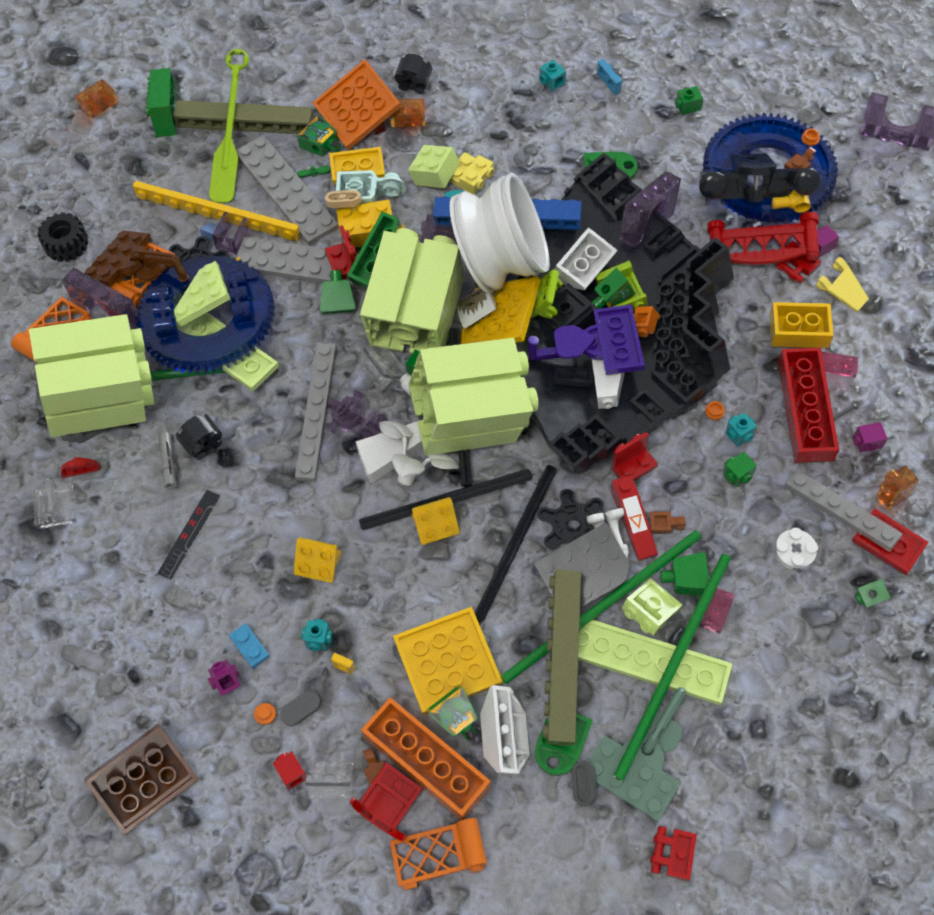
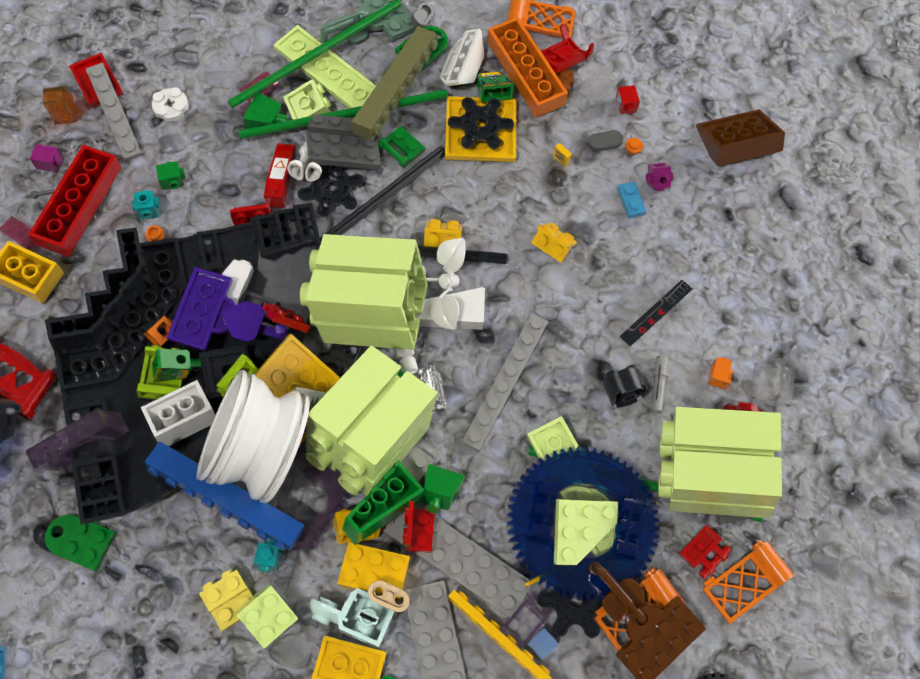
camera: 165 degrees left, 5 degrees up
clear purple arch [61,267,143,330] -> none
teal brick [301,619,333,651] -> none
clear purple piece [325,390,388,440] -> none
dark orange plate [650,512,686,534] -> none
green brick [854,578,891,608] -> none
none -> red plate [262,303,310,333]
none -> green plate [378,126,425,168]
none -> black plate [448,97,514,150]
none -> orange brick [707,357,733,390]

